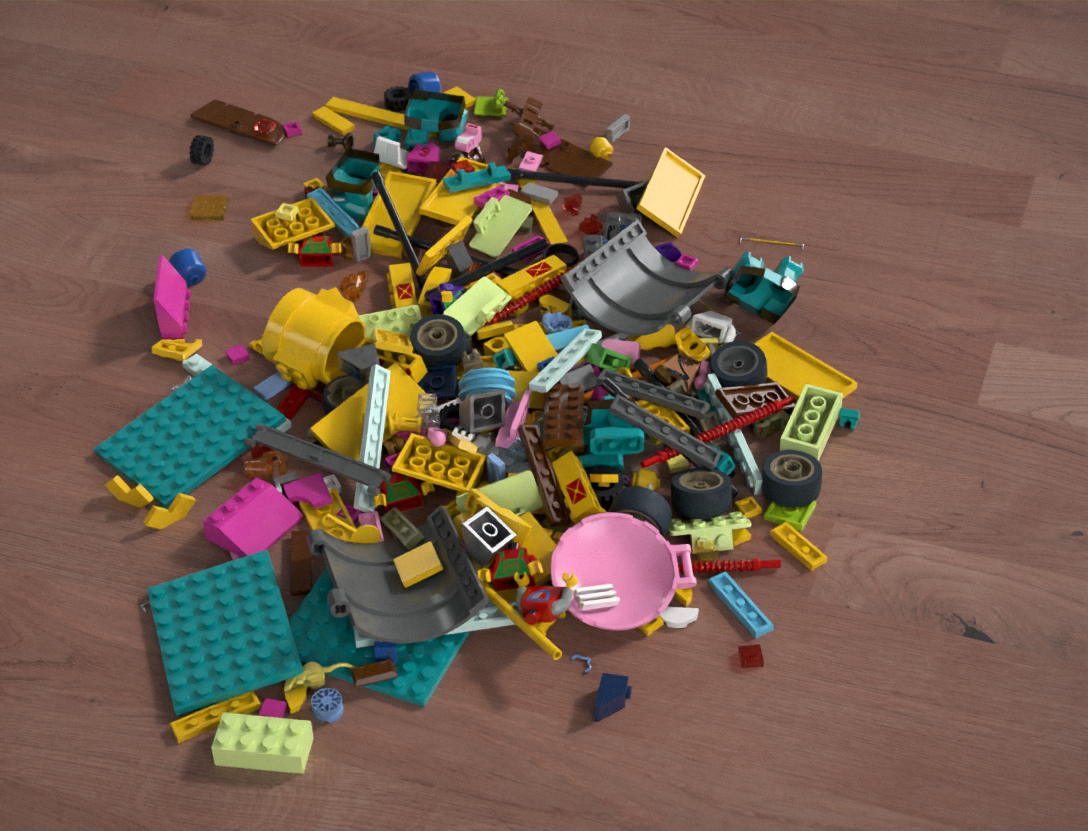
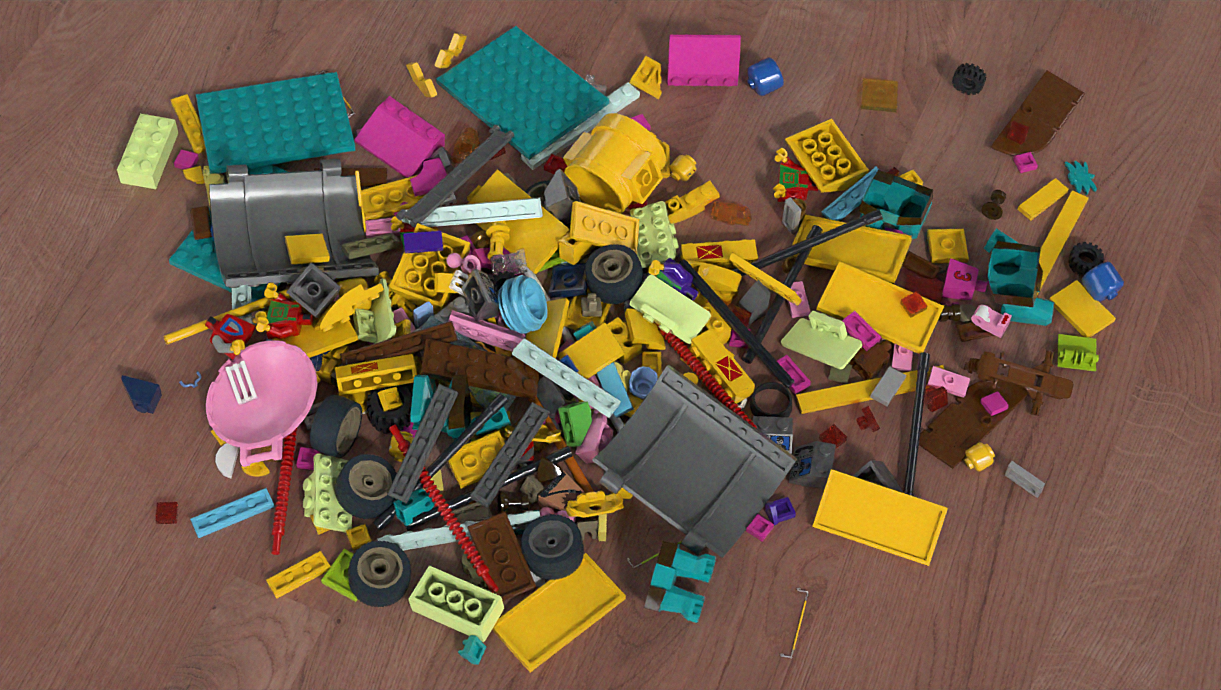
camera: 90 degrees right, 15 degrees up
light yellow tile [275,203,299,221] -> none
medium blue wheel [311,688,344,723] -> none
white piece [373,136,410,170] -> none
teal hinge [443,162,511,193] -> none
white torso [685,311,736,347] -> none
clear yellow tile [695,540,720,561] -> none
none -> dark purple tile [403,231,443,254]
none -> clear red tile [926,386,948,412]
none -> teal piece [1064,161,1097,195]

